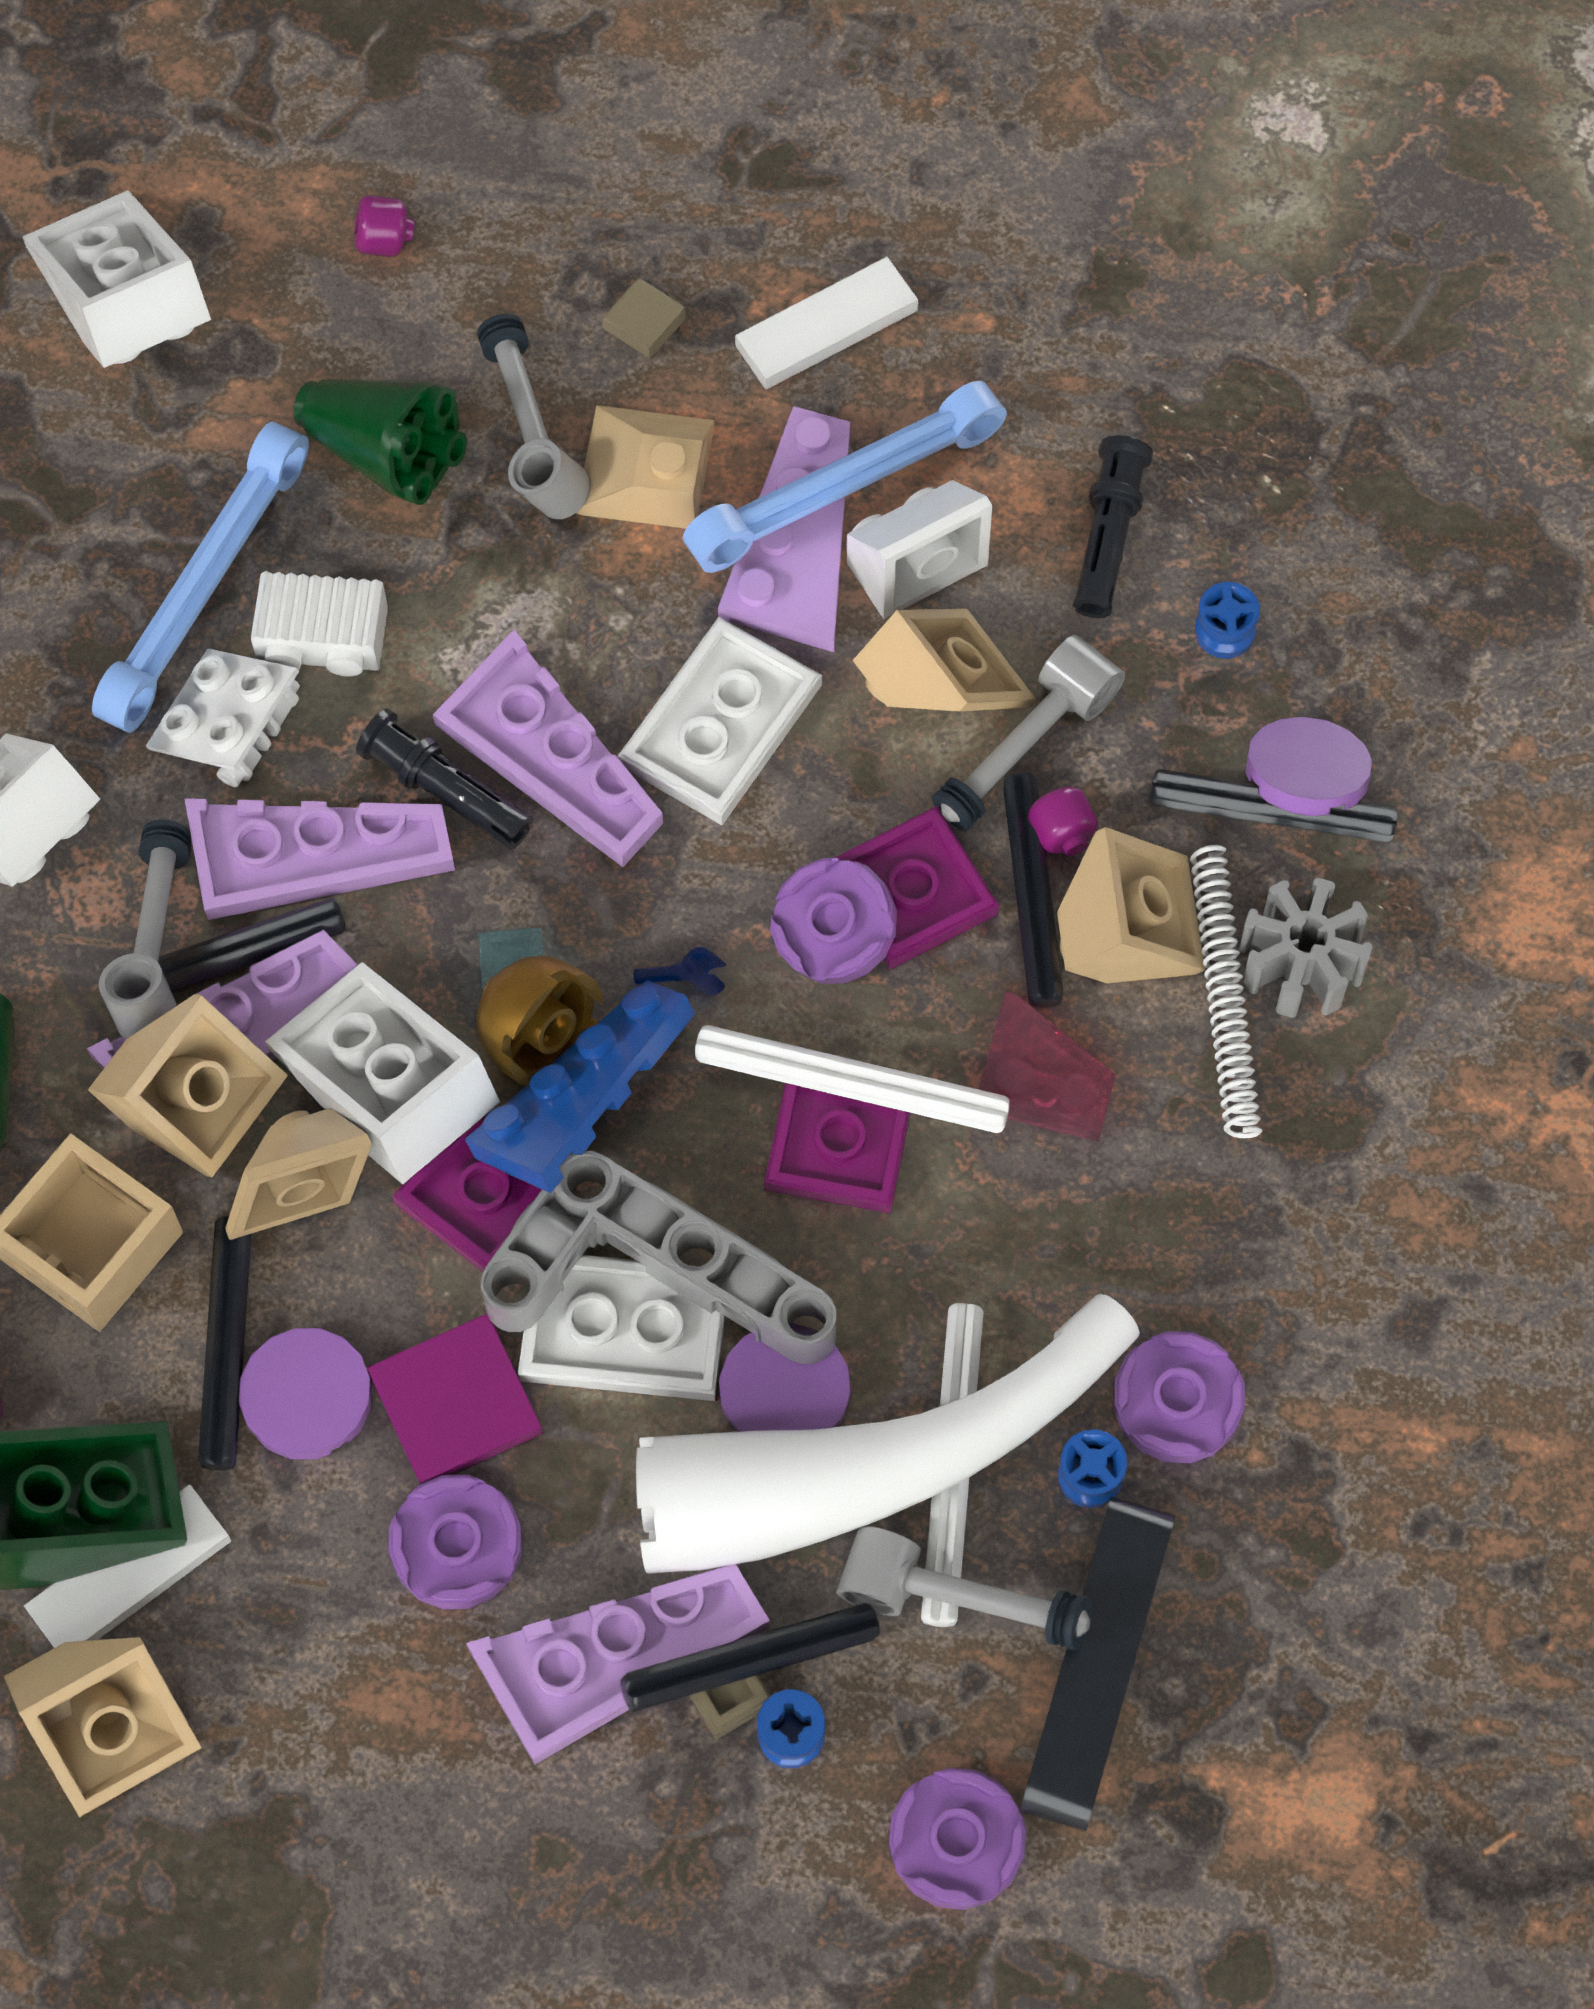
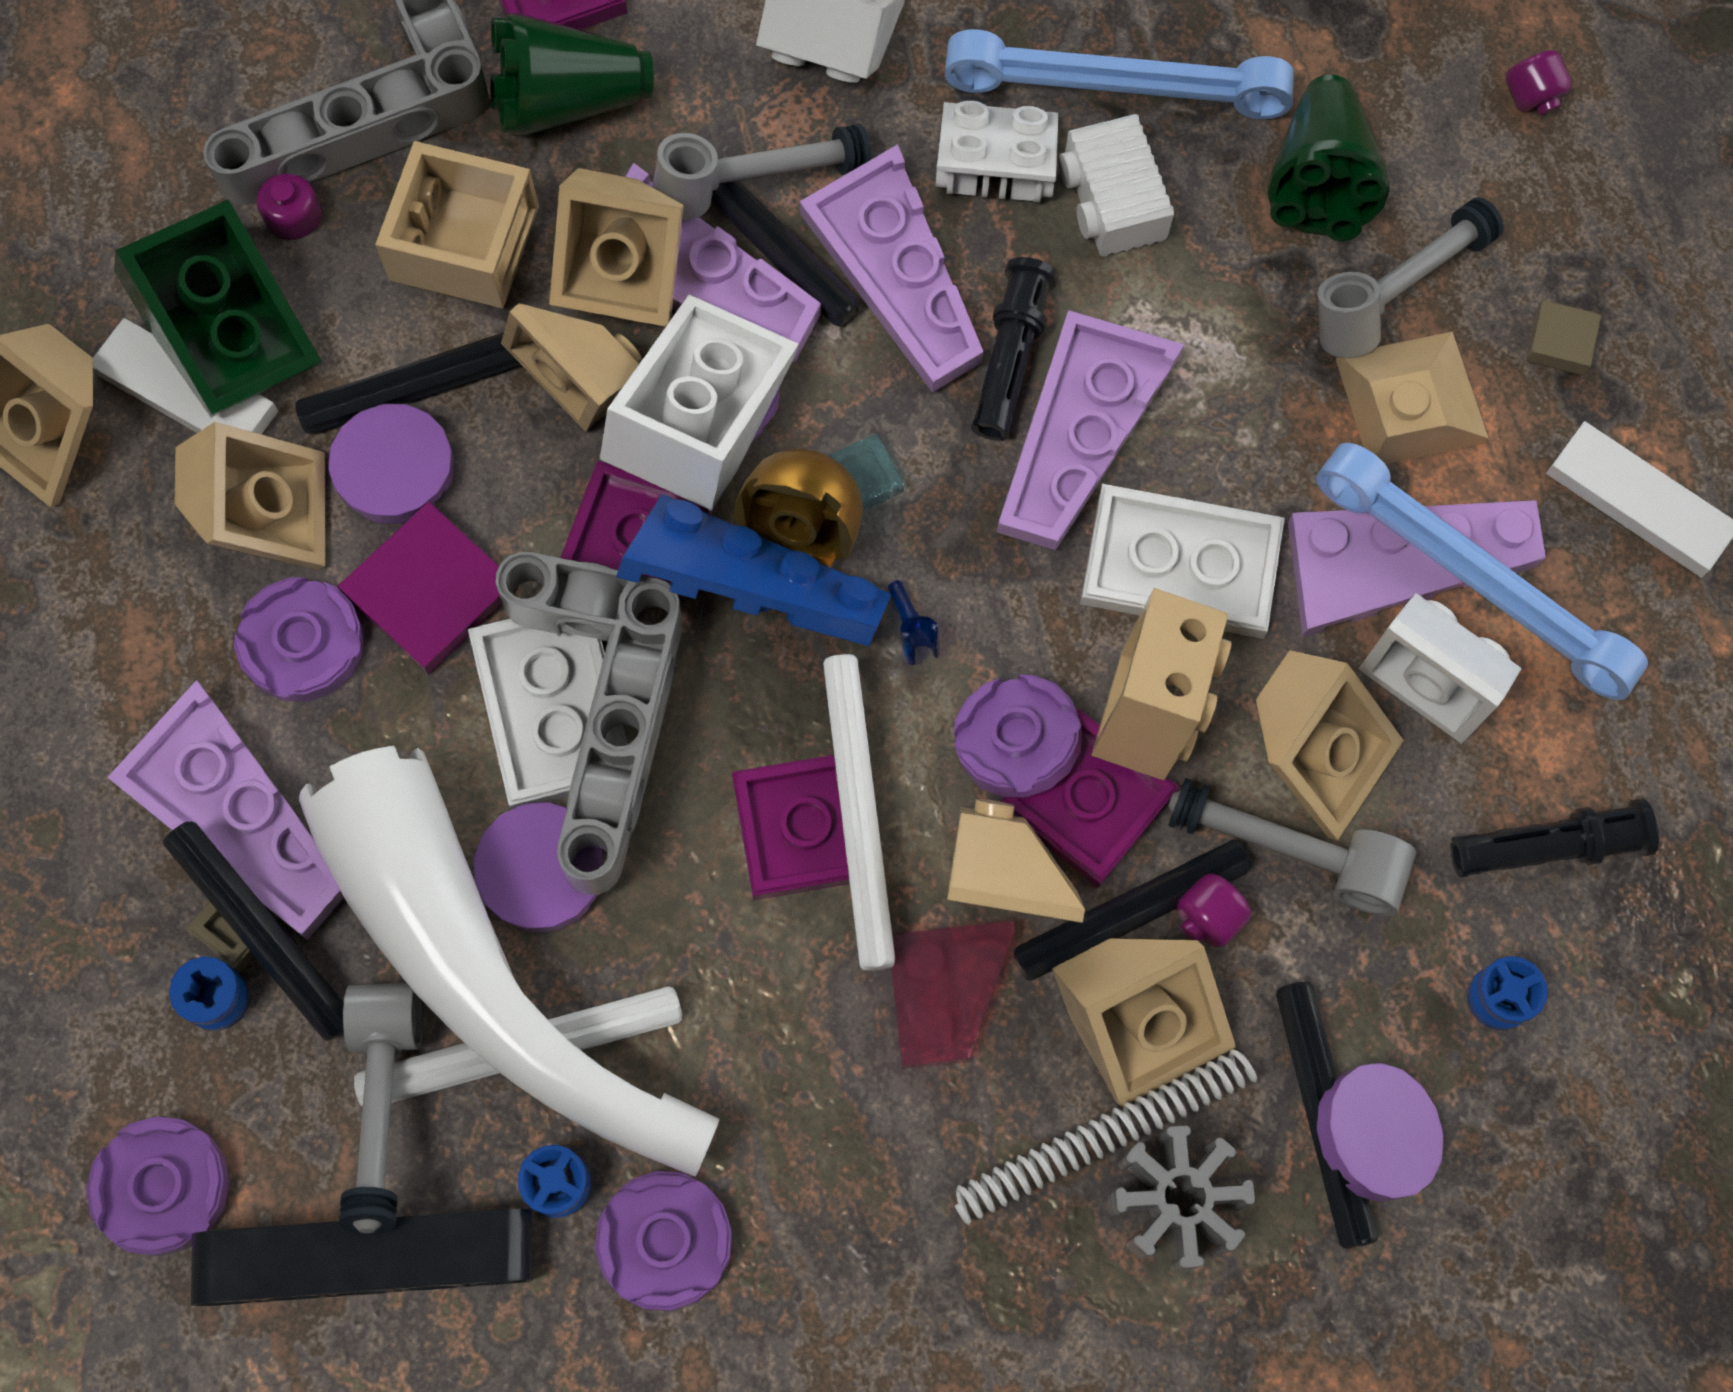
camera: 65 degrees right, 5 degrees up
none -> tan slope [175,422,325,570]
none -> tan slope [947,799,1085,923]
none -> tan piece [1091,588,1231,781]

